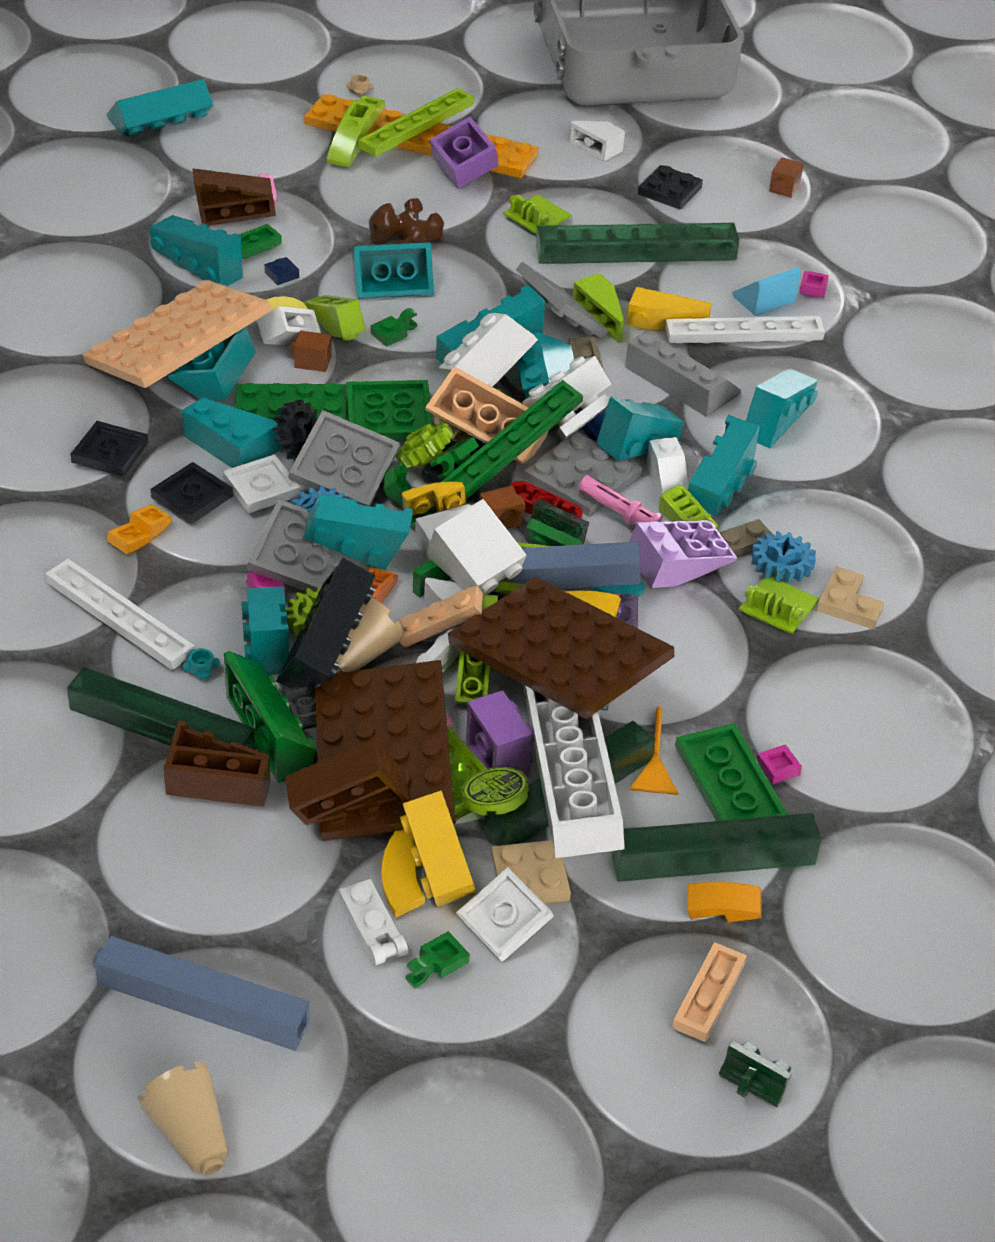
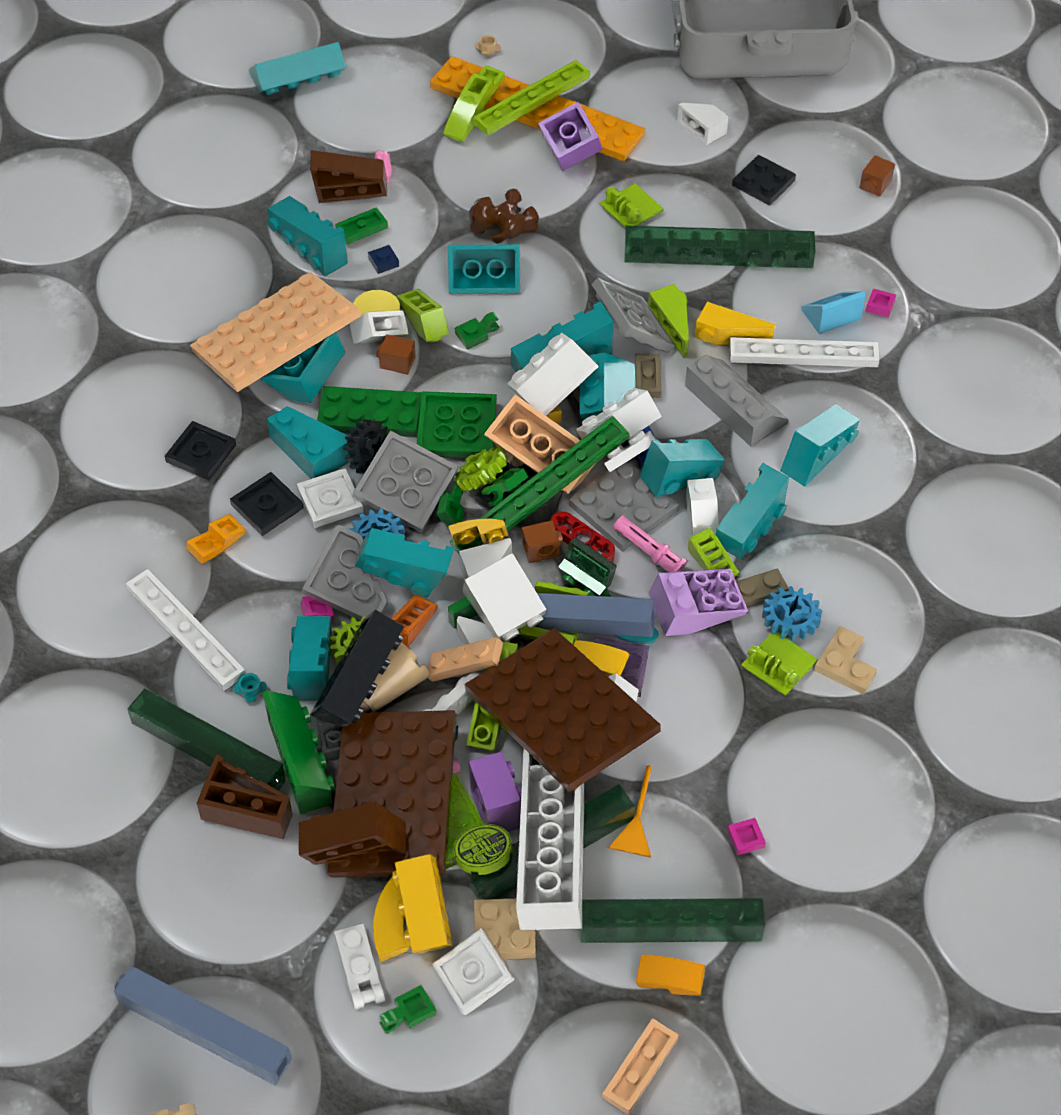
camera: 10 degrees right, 10 degrees up
green plate [675,723,789,840] -> none

